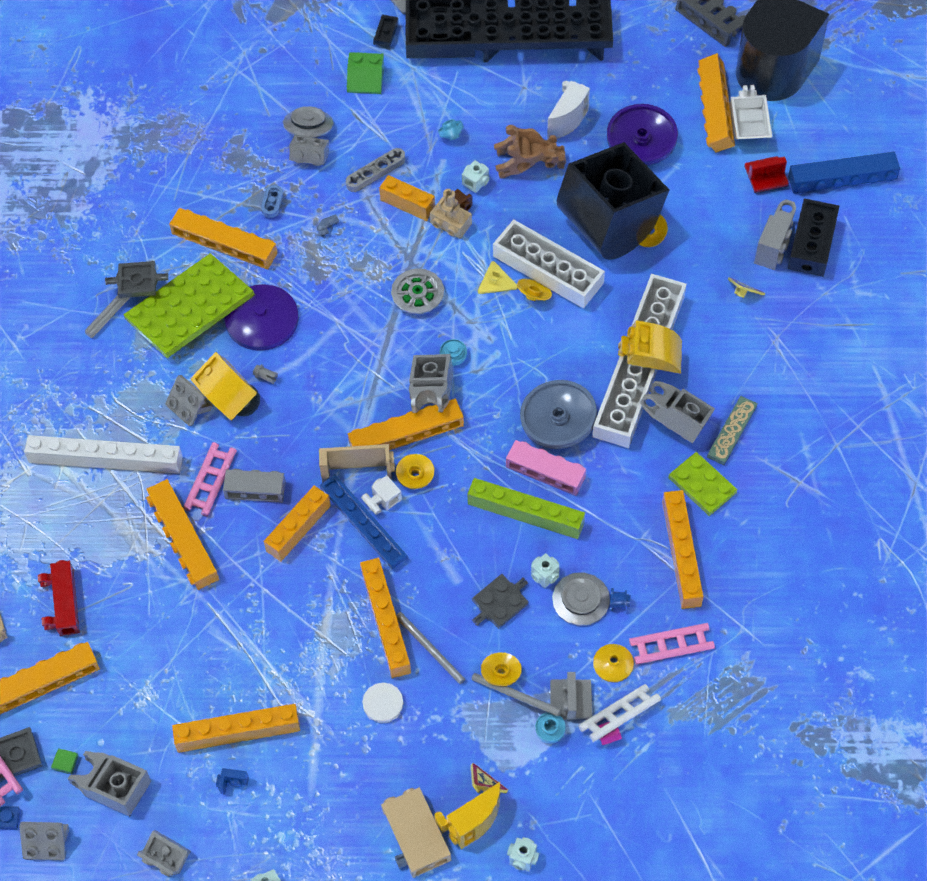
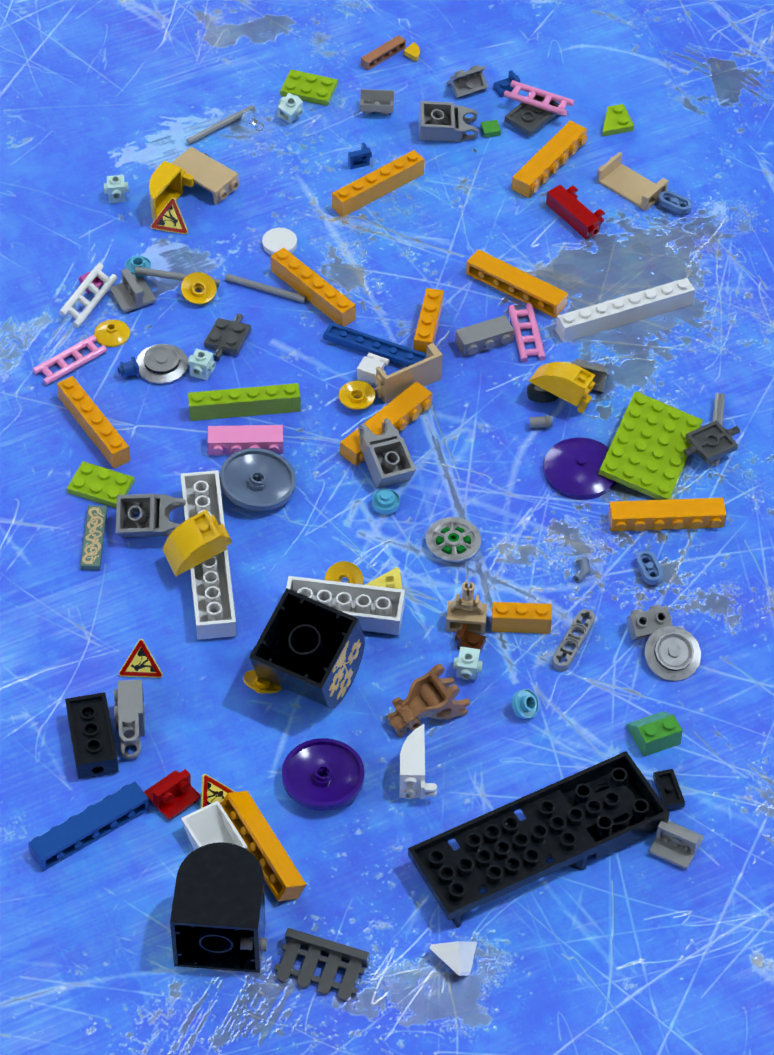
camera: 150 degrees right, 10 degrees down
none -> piece [201,774,235,808]

